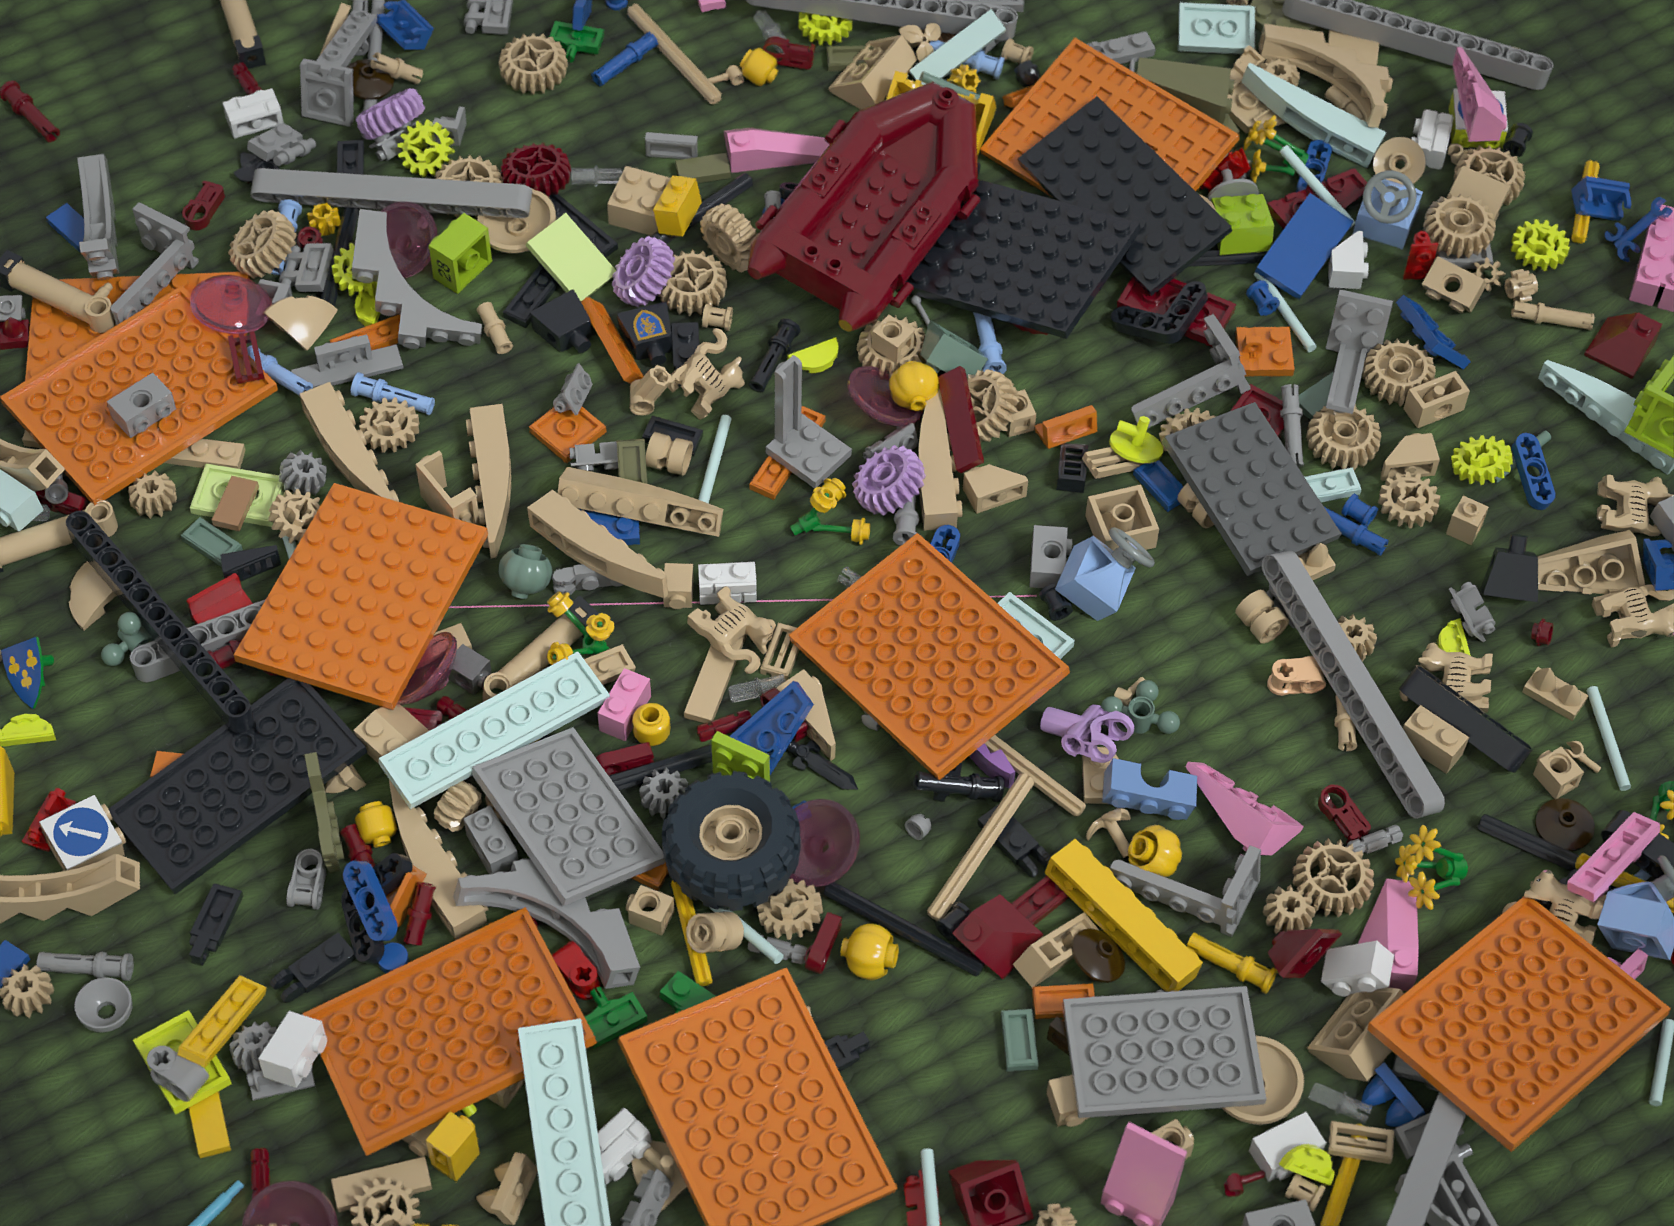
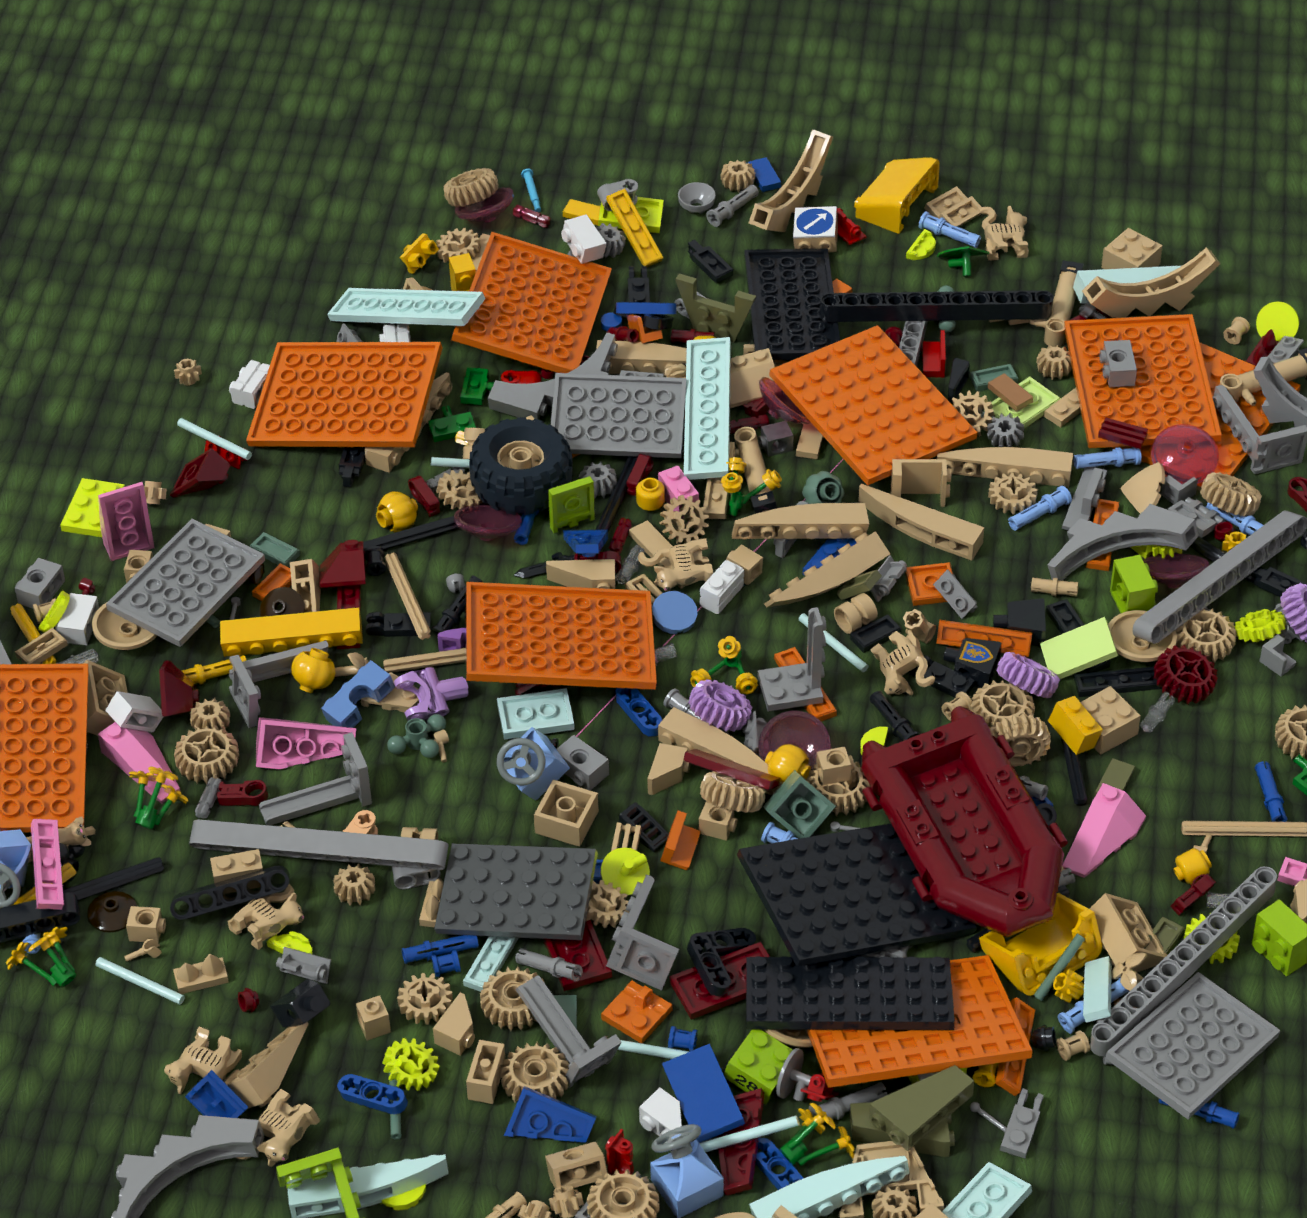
camera: 130 degrees right, 10 degrees down
light grey tile [645,132,698,159] -> none
none -> light grey bracket [259,732,372,826]
none -> medium blue tile [652,591,698,634]
none -> tan gear [659,495,709,544]

